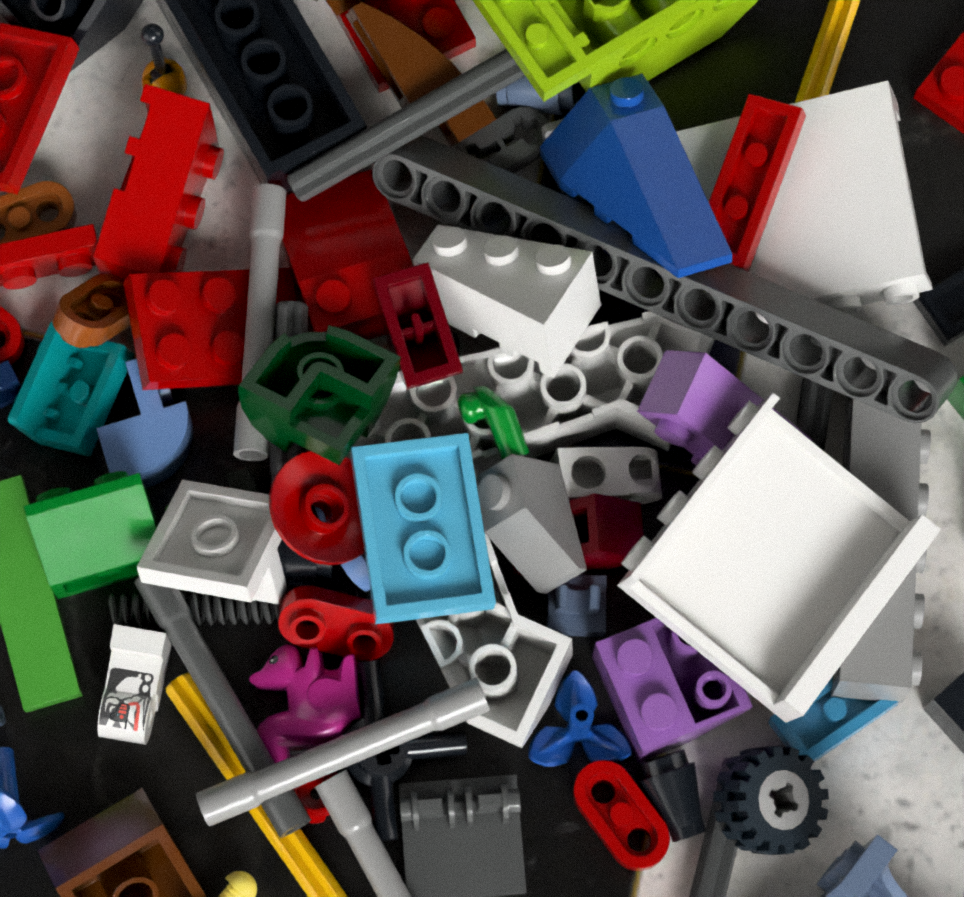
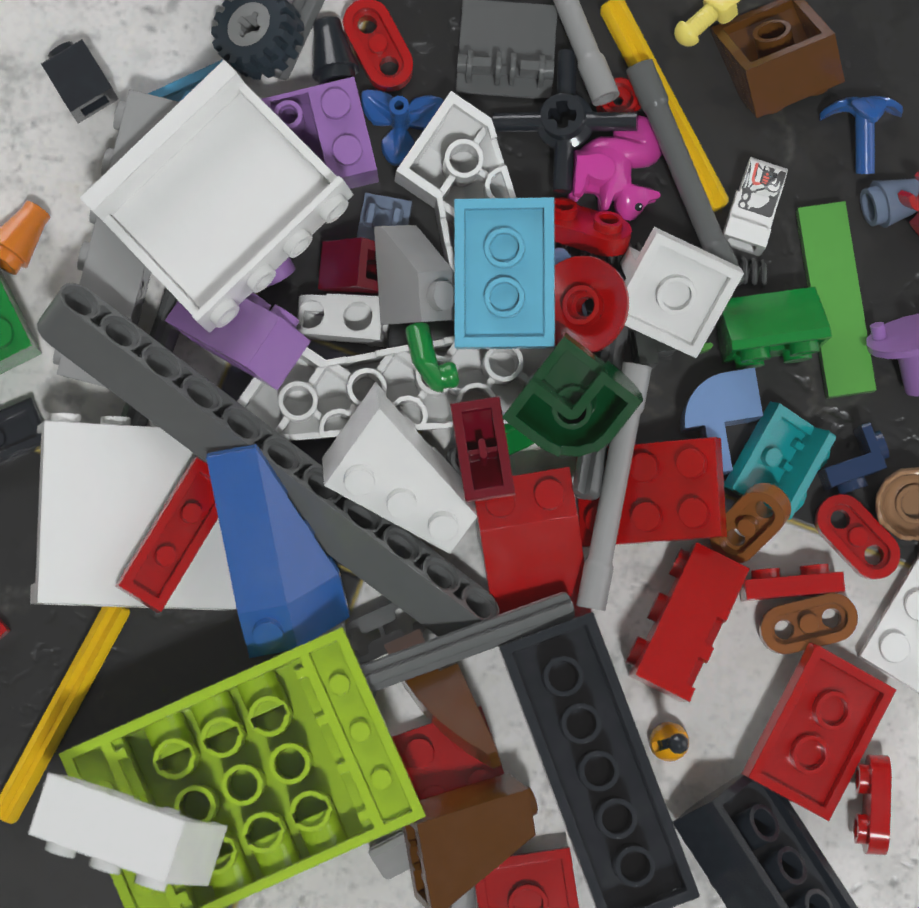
camera: 170 degrees left, 10 degrees up
light grey piece [196,677,491,827] -> none

